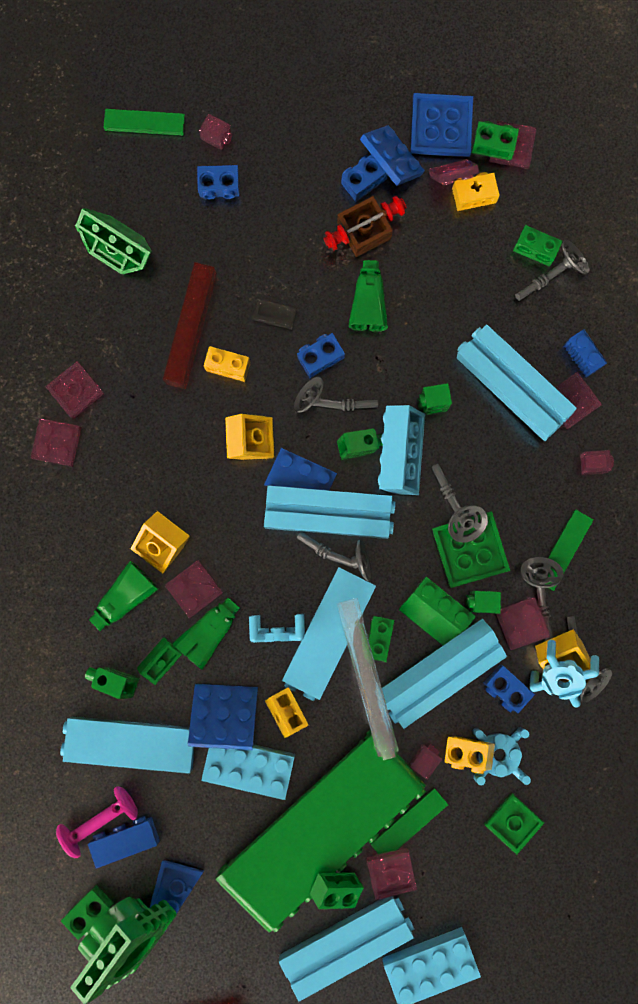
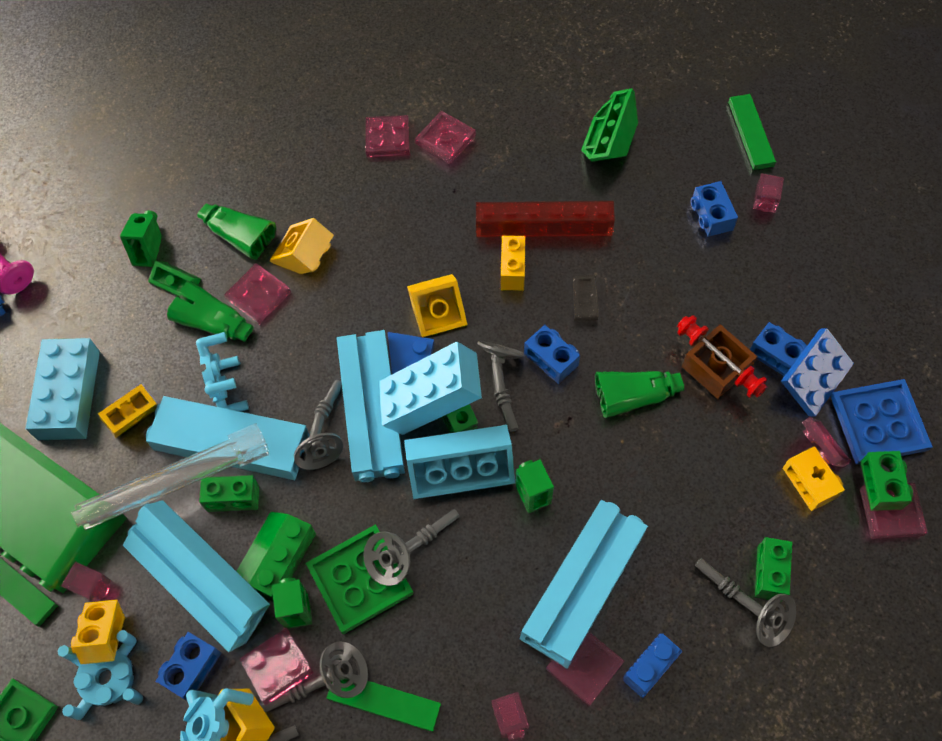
camera: 80 degrees right, 20 degrees down
medium azure brick [60,716,194,773] -> none
blue plate [188,684,258,750] -> none
none -> medium azure brick [380,342,482,435]

